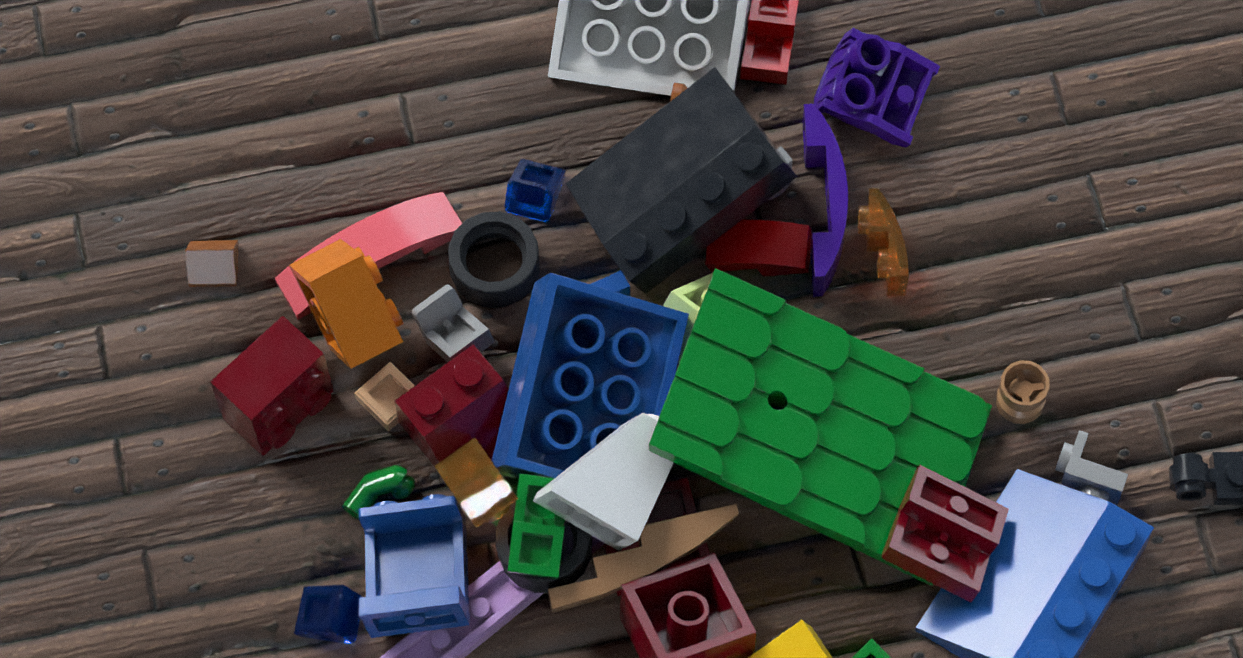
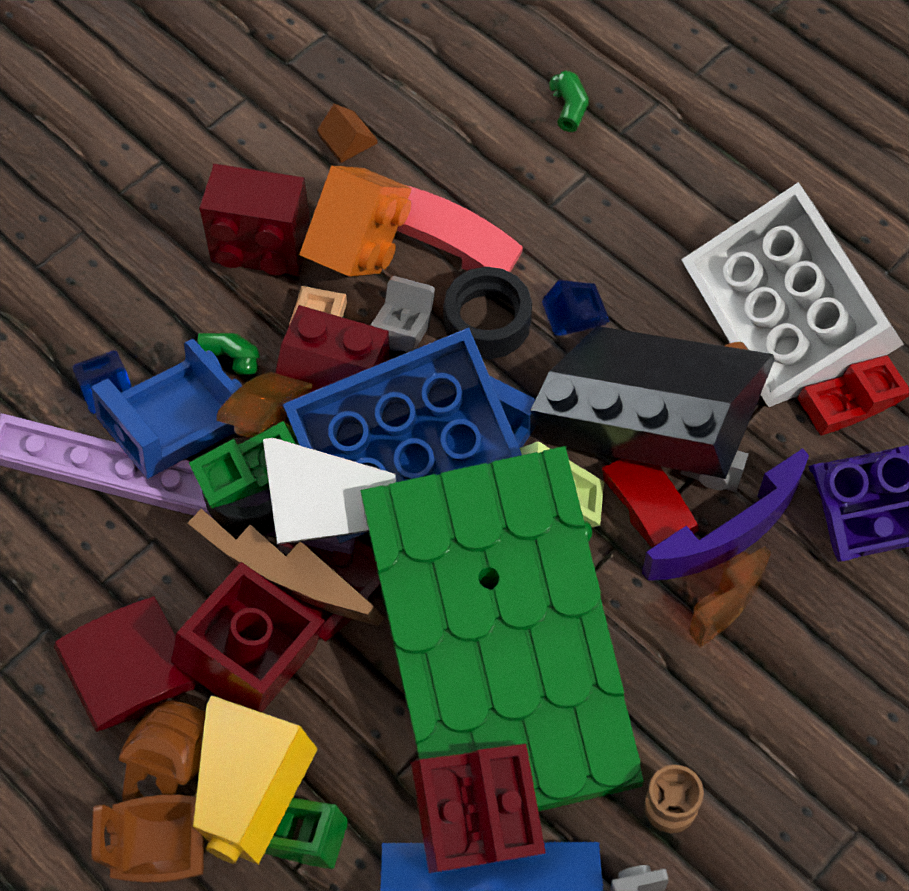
camera: 55 degrees right, 5 degrees down
none -> green arm [549,70,589,132]

